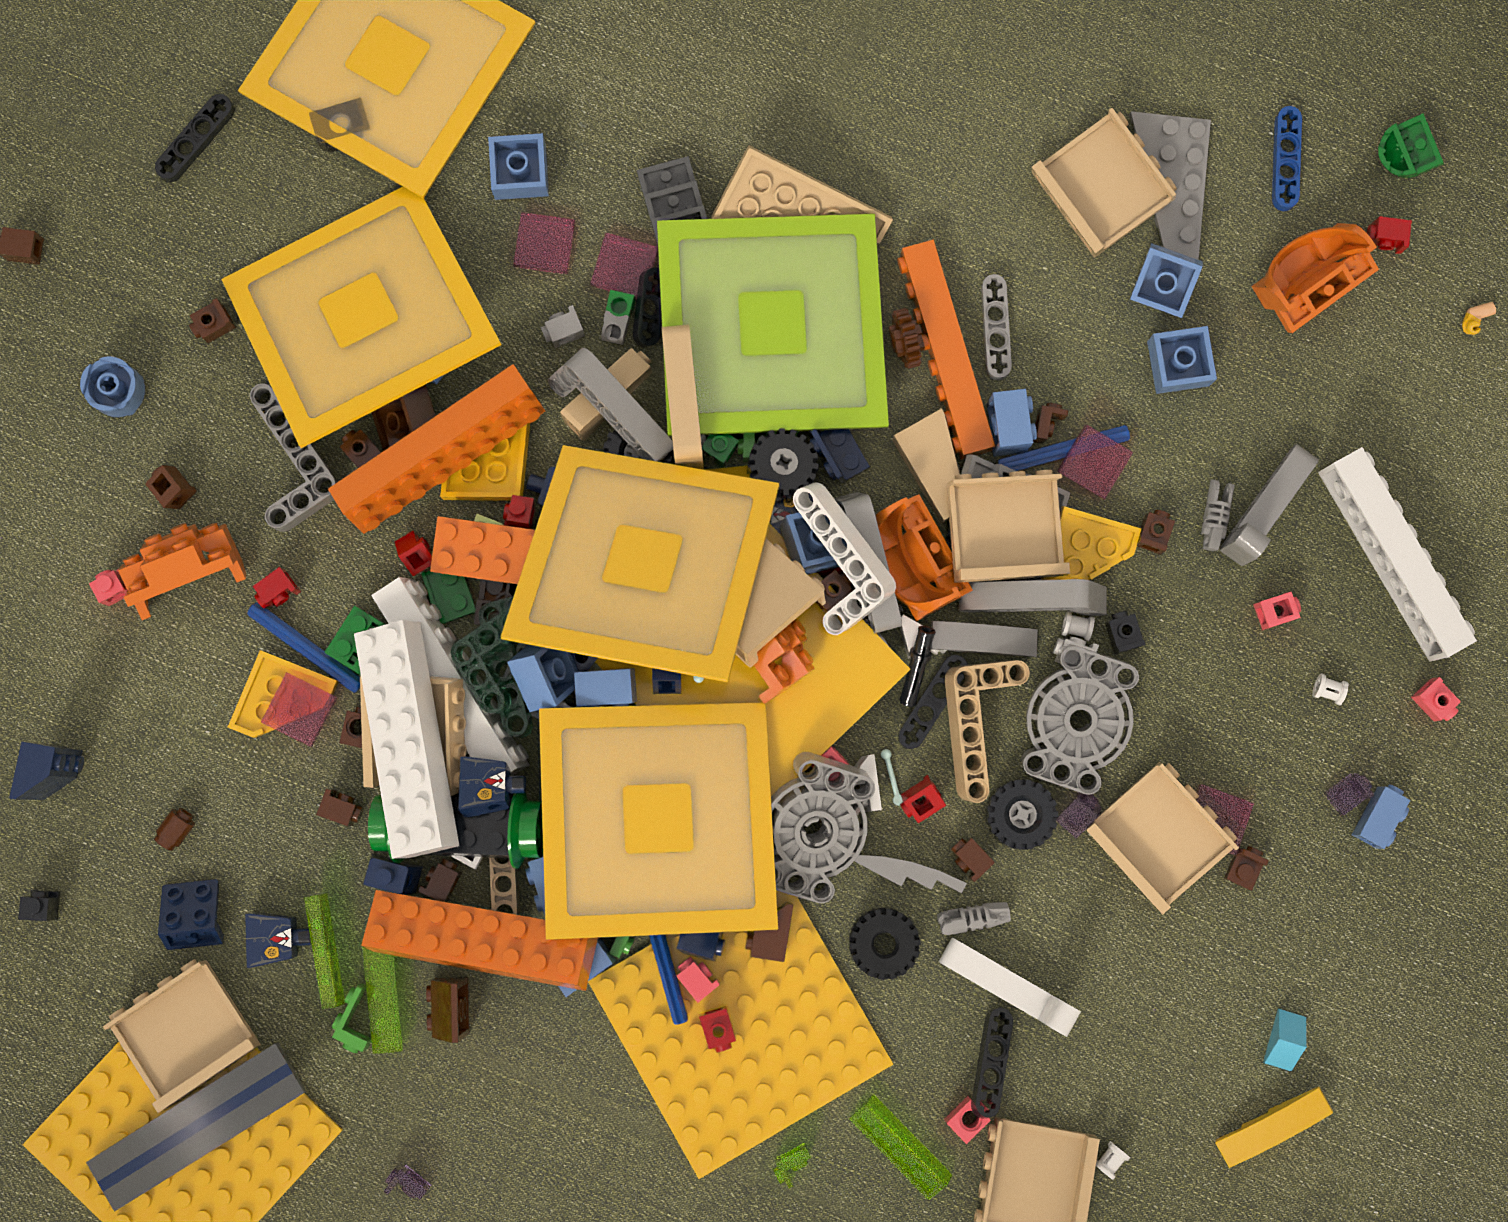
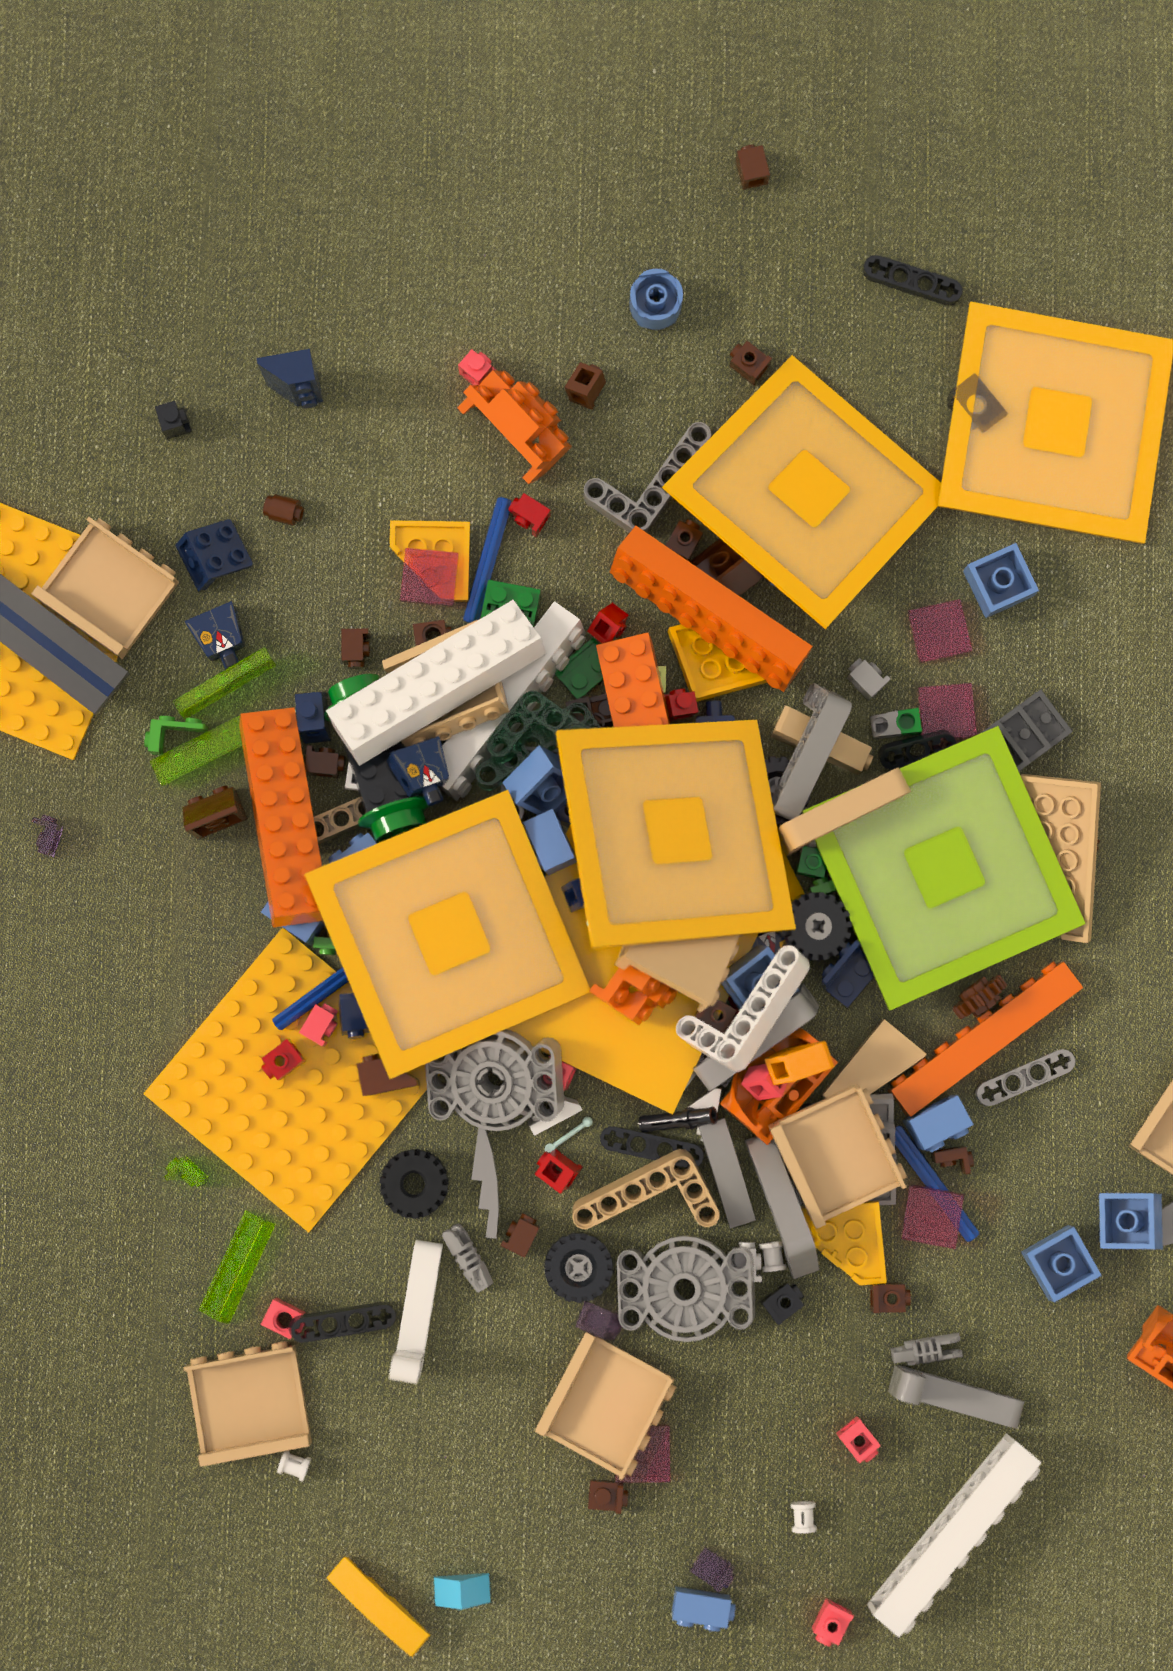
camera: 70 degrees right, 0 degrees up
none -> coral brick [742,1064,787,1101]
none -> light orange slope [765,1041,834,1085]

